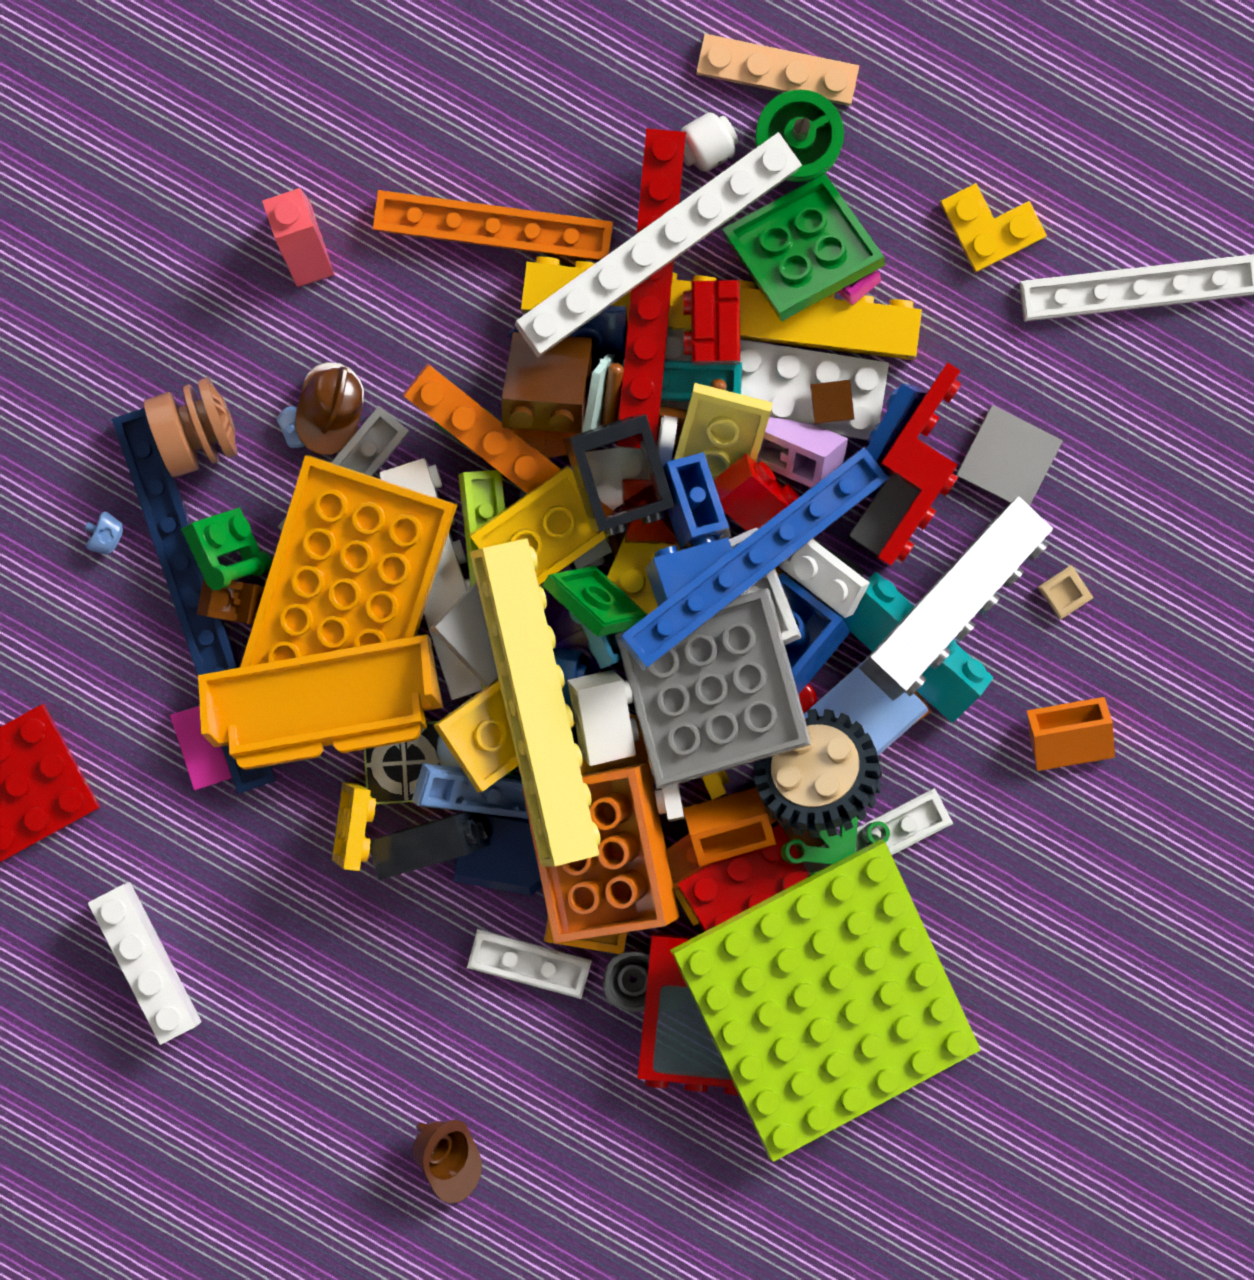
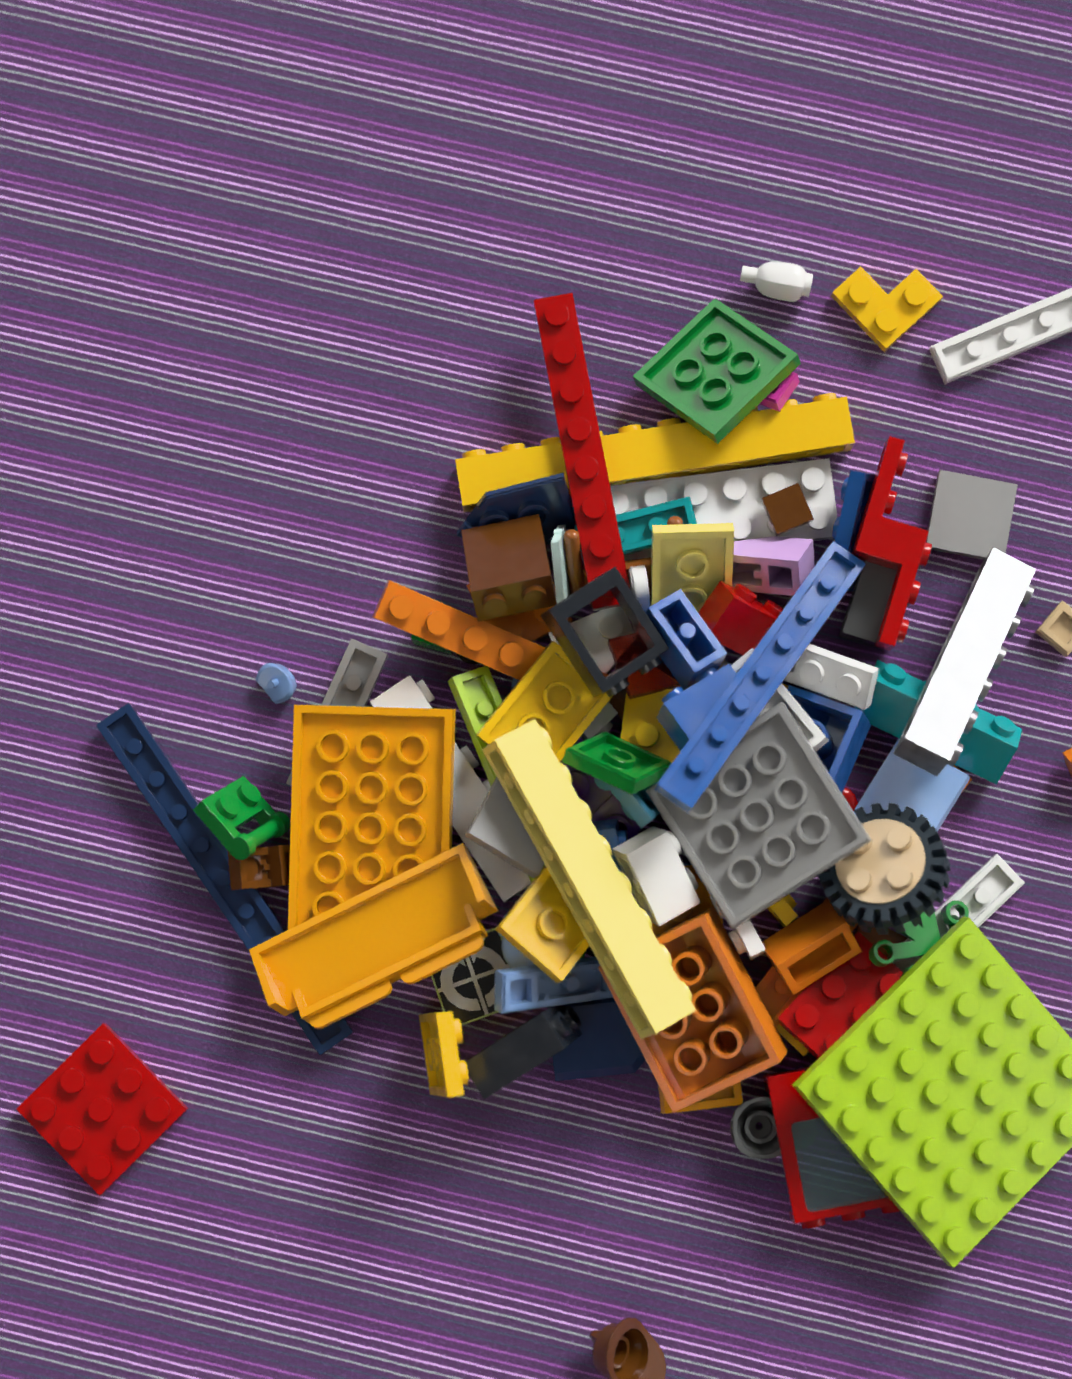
camera: 10 degrees left, 5 degrees down
medium blue piece [85,512,123,555] -> none
white brick [88,882,202,1045] -> none
nougat wheel [144,377,238,478] -> none
dark pink tile [170,706,232,790] -> none
coral slope [262,188,335,288] -> none
reddish brown piece [295,362,364,455] -> none
orange plate [373,190,613,261] -> none
white tile [467,929,592,999] -> none
white brick [514,132,802,357] -> none
white head [681,113,739,172] -> none
red brick [683,280,741,365] -> none
light nougat plate [696,34,859,107] -> none
green wheel [755,89,844,183] -> none
none -> white plant [740,261,813,302]

